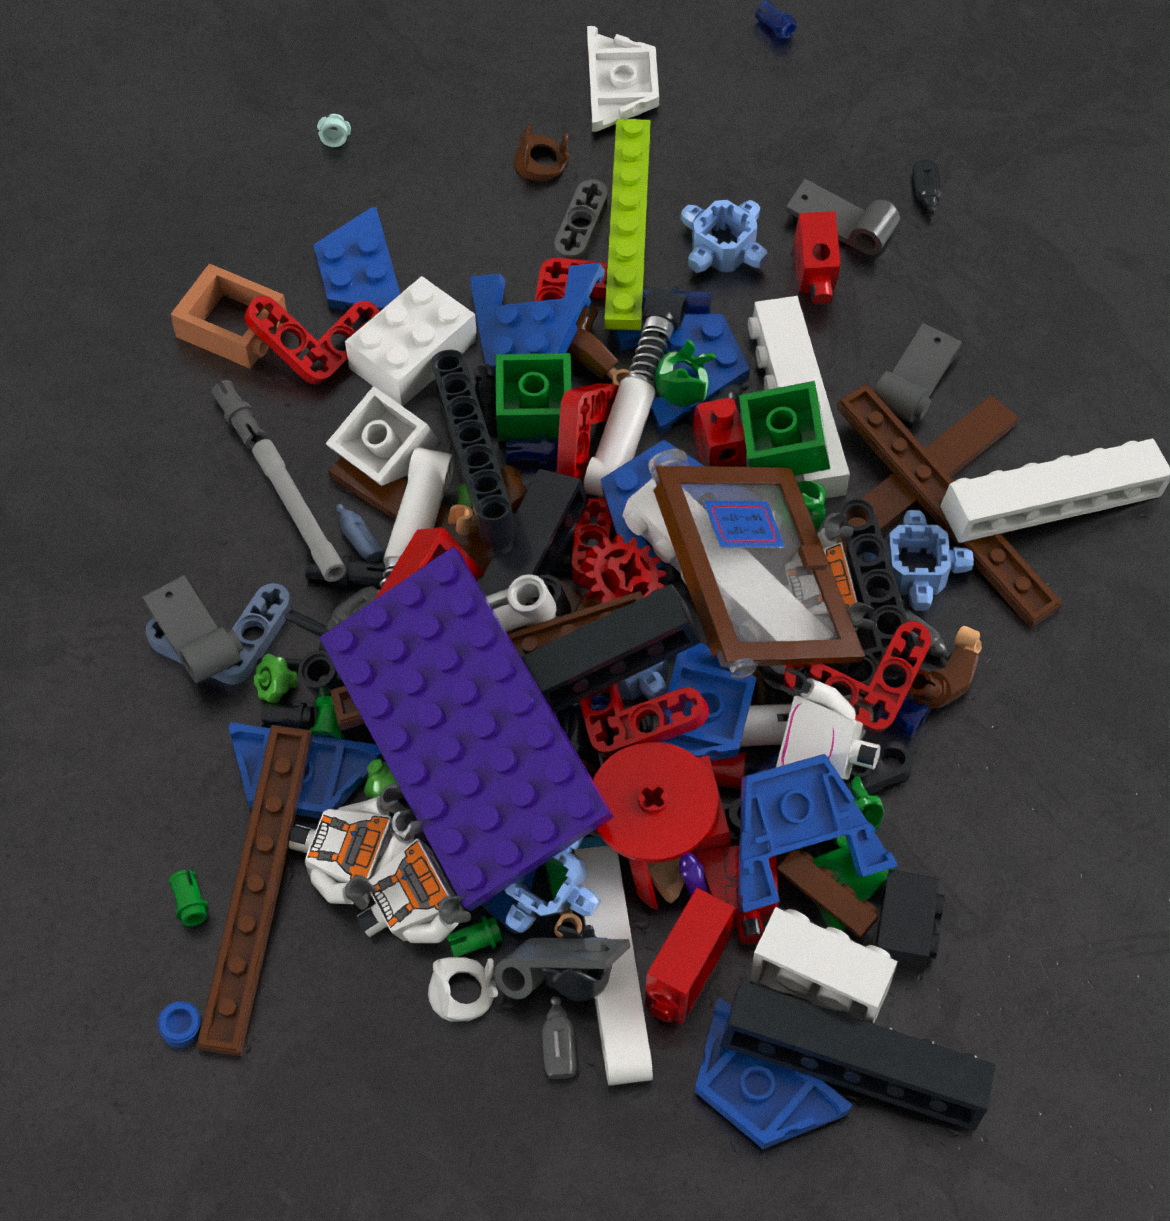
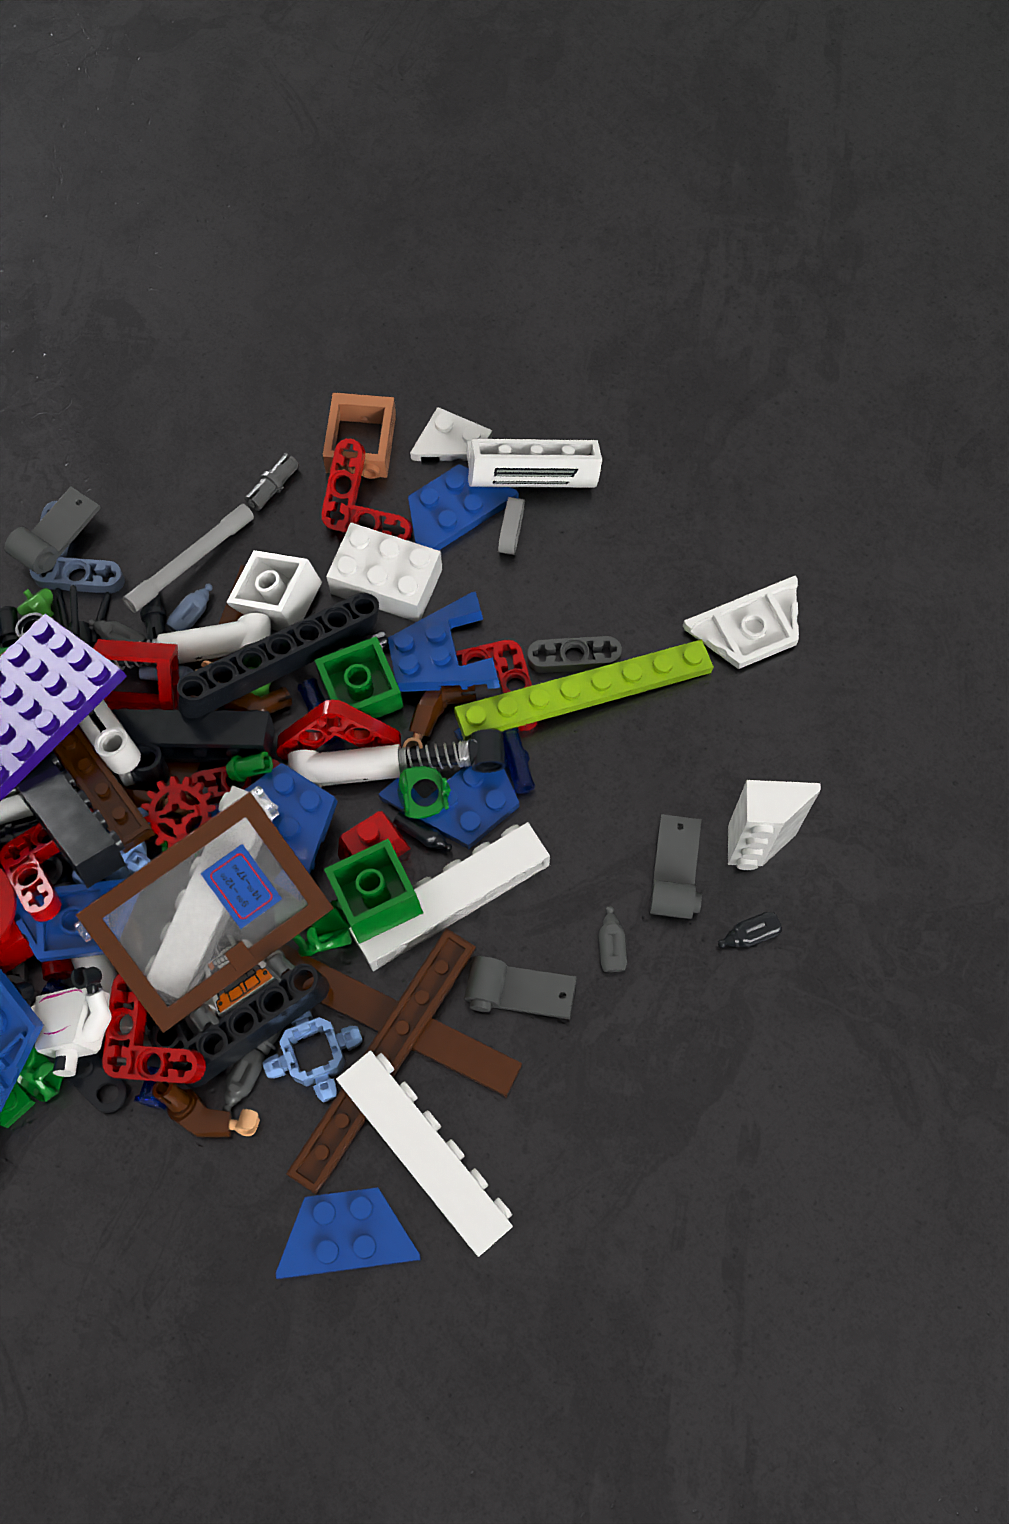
camera: 70 degrees right, 10 degrees up
light aqua plate [317,114,351,147] -> none
reddish brown piece [514,124,569,181] -> none
light blue piece [681,200,768,273] -> none
clear blue pin [755,0,797,38] -> none
red torso [792,211,840,304] -> none
none -> green pin [226,751,273,783]
none -> blue wing [276,1187,421,1279]
none -> white wing [410,407,492,461]
none -> white brick [466,439,602,488]
none -> light grey beam [498,497,525,555]
none -> dark grey piece [598,906,628,972]
none -> white slope [728,780,821,870]

